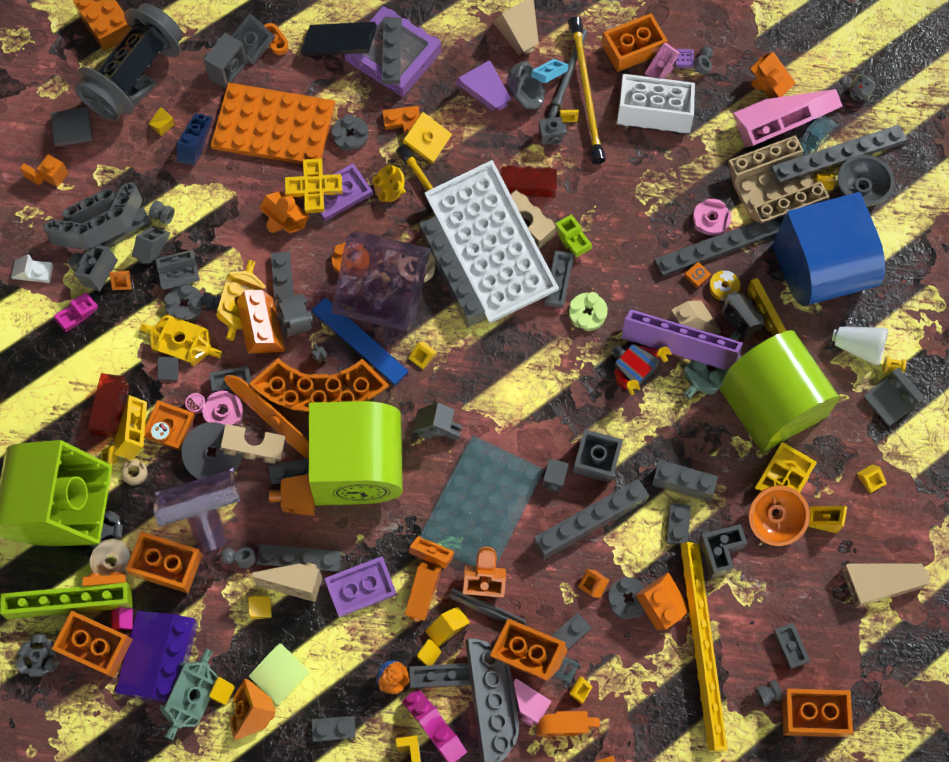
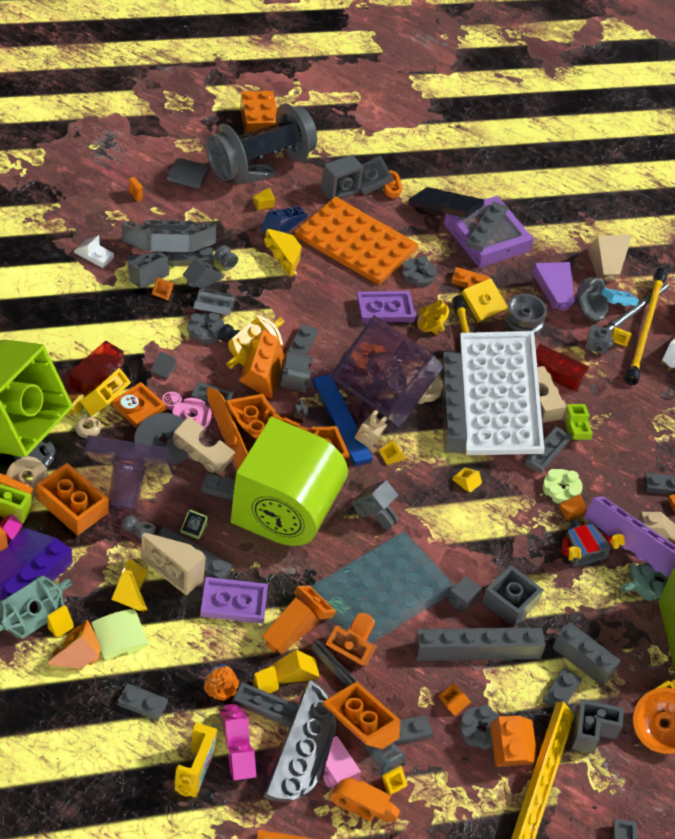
camera: 20 degrees right, 20 degrees down
orange brick [37,154,69,188] -> none
dark pink slope [54,292,98,333] -> none
yellow plate [140,315,222,366] -> none
orange piece [259,191,310,234] -> none
orange torso [269,474,315,516] -> none
yellow plate [285,159,343,213] -> none
none -> yellow slope [111,570,147,612]
none -> slope [180,510,208,540]
none -> yellow slope [264,229,302,276]
none -> tan brick [354,410,387,449]
none -> yellow slope [452,467,482,492]
none -> flat silver wheel [503,294,547,338]
none -> orange slope [559,495,587,521]

